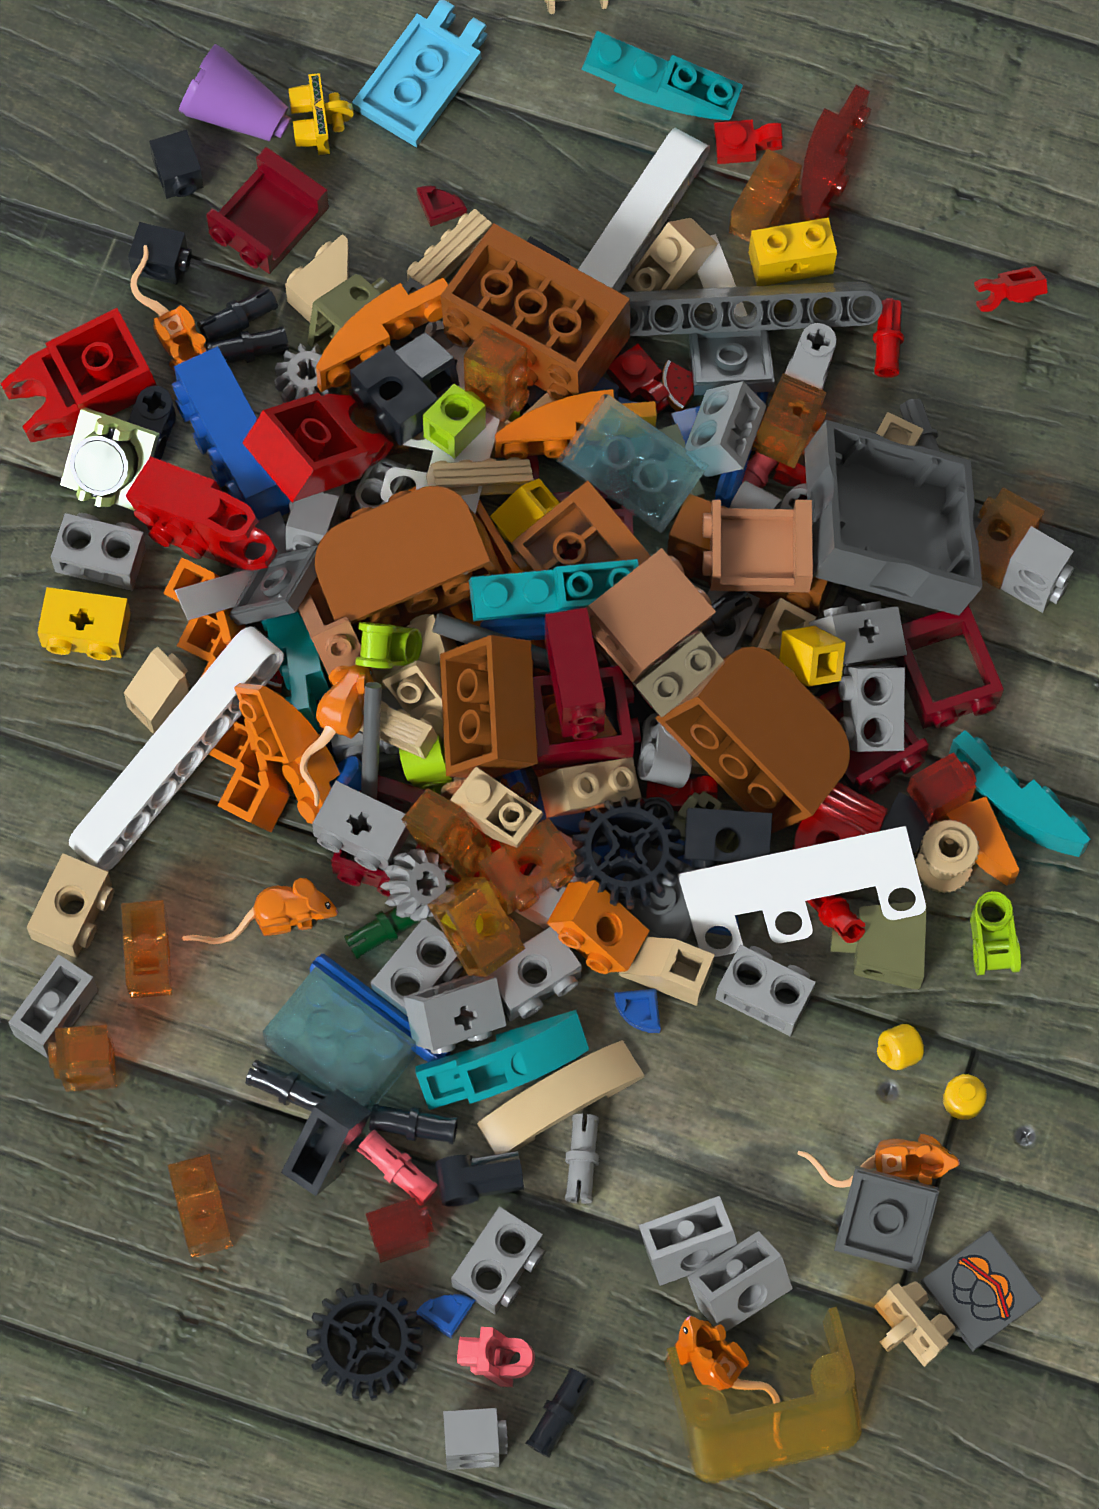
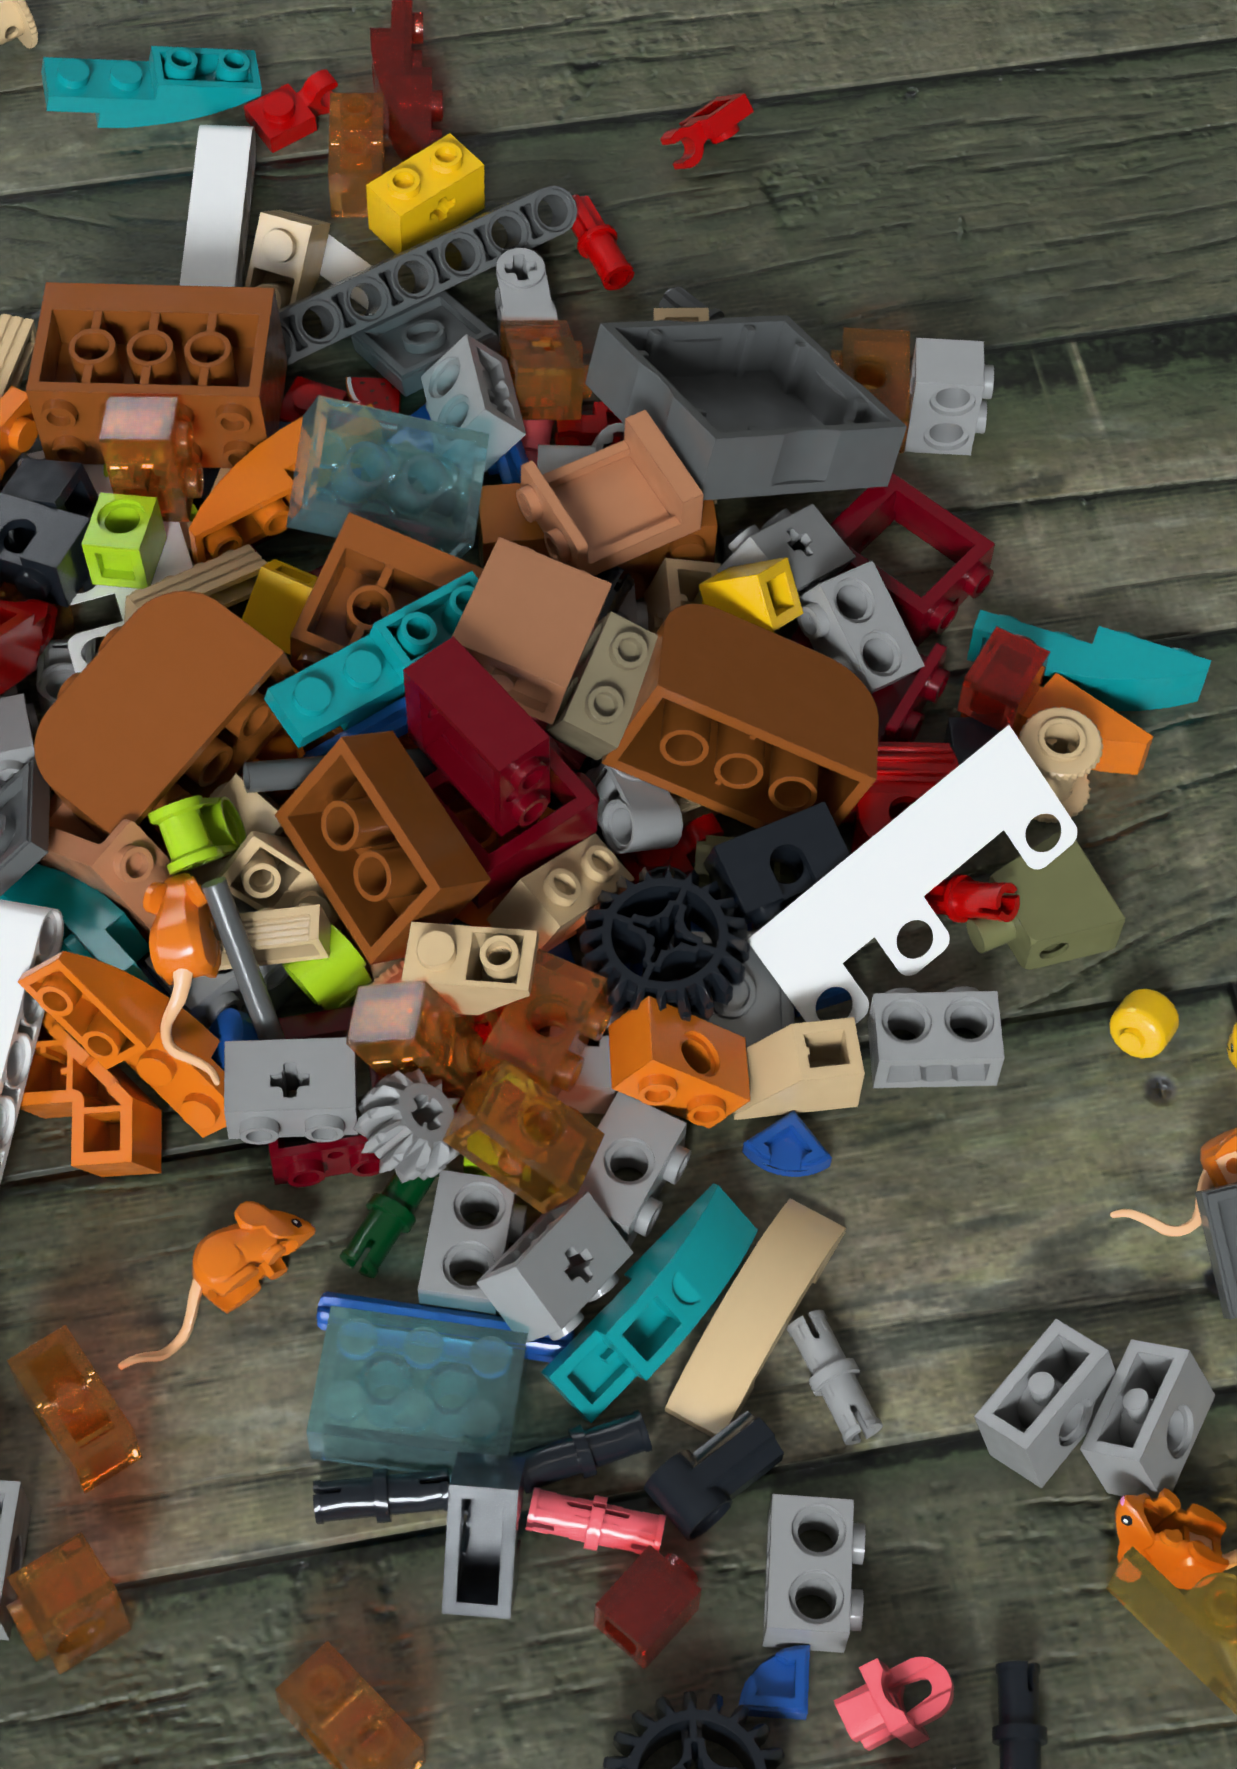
camera: 30 degrees left, 10 degrees down
lime piece [970,891,1021,976] -> none

